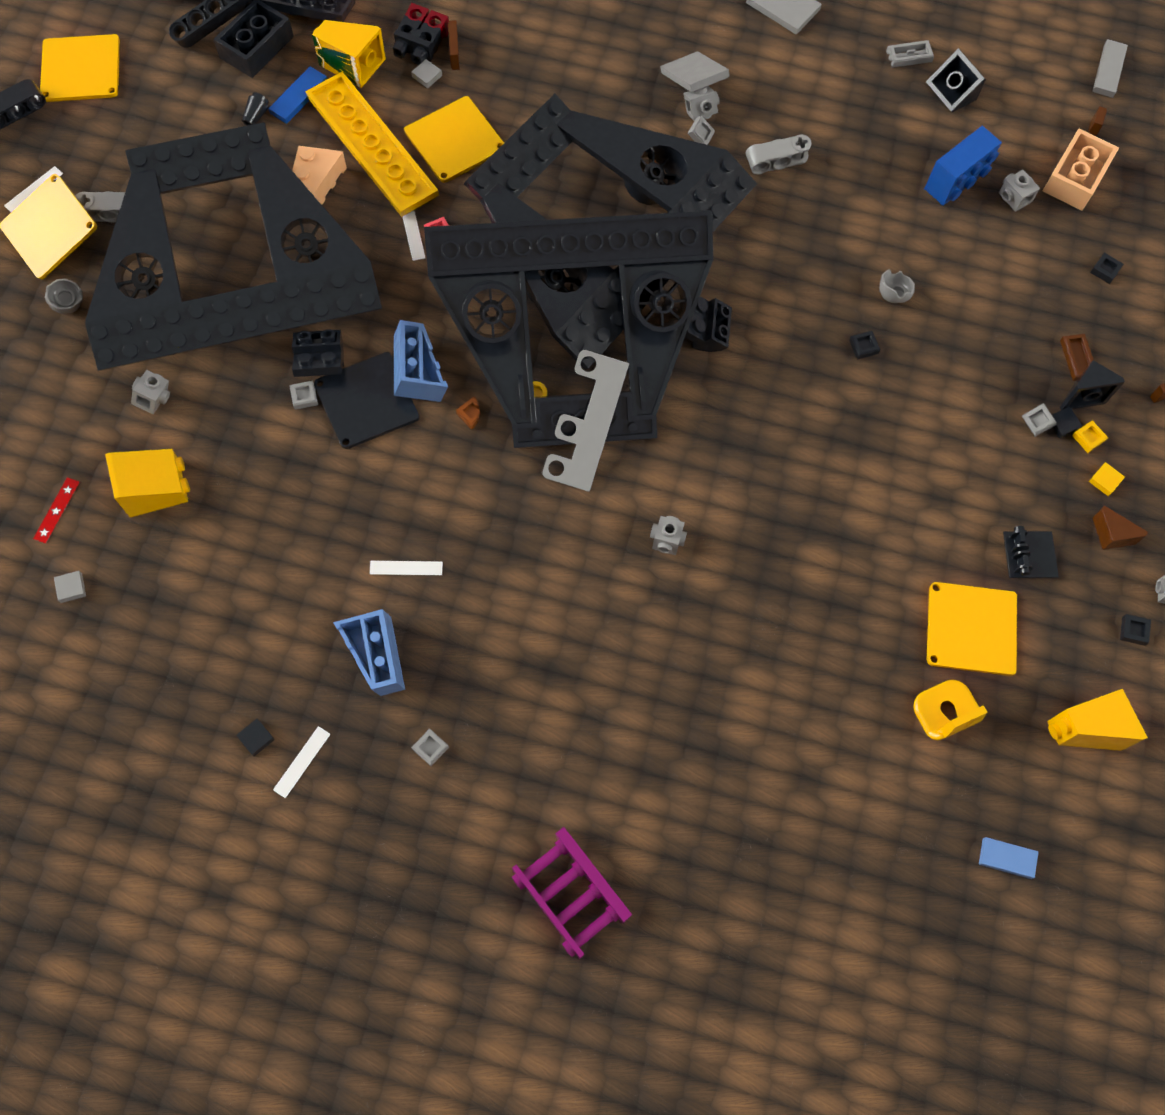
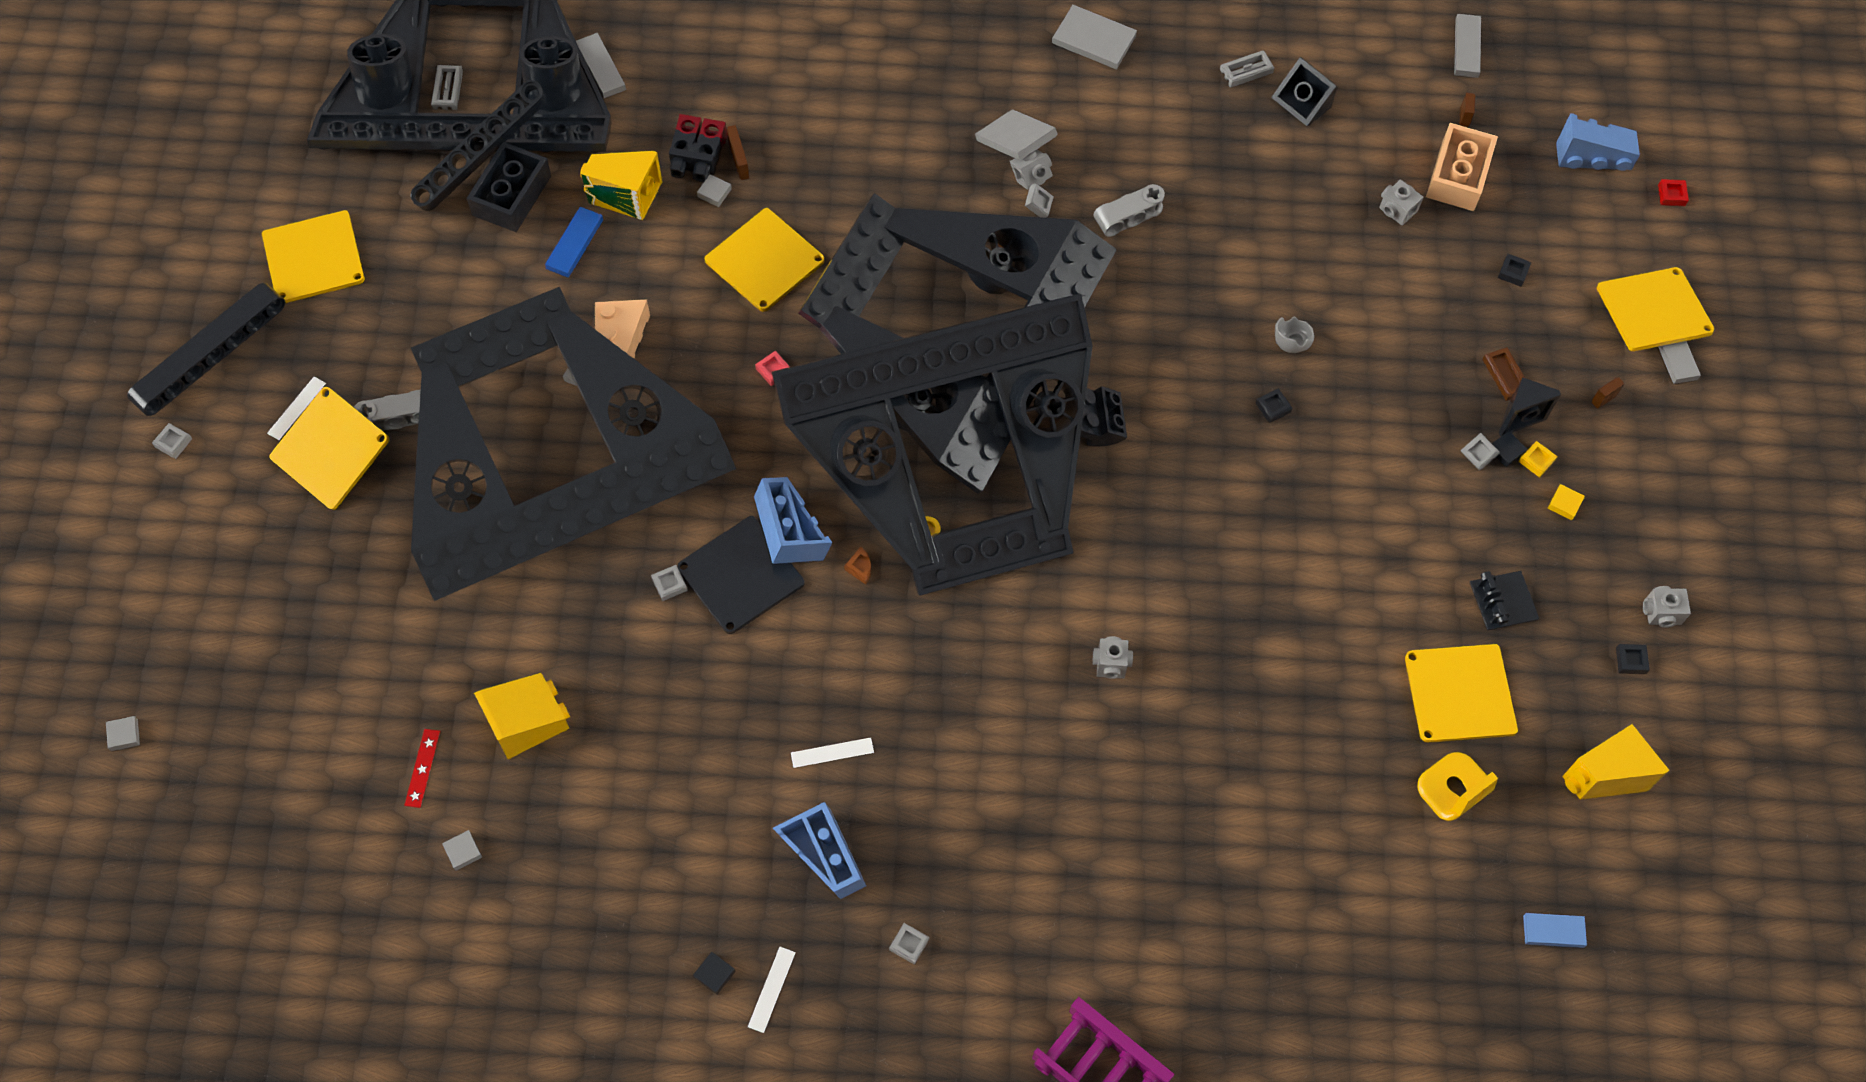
camera: 10 degrees left, 5 degrees down
light grey hair [45,279,83,314] -> none
light grey brick [131,370,170,414] -> none
black cone [241,92,269,126] -> none
black brick [292,329,344,377] -> none
yellow plate [305,71,439,217] -> none
white sticker [403,210,425,261] -> none
light grey piece [543,350,629,491] -> none
blue brick [924,125,1002,206] -> none
reddish brown slope [1093,505,1148,550] -> none

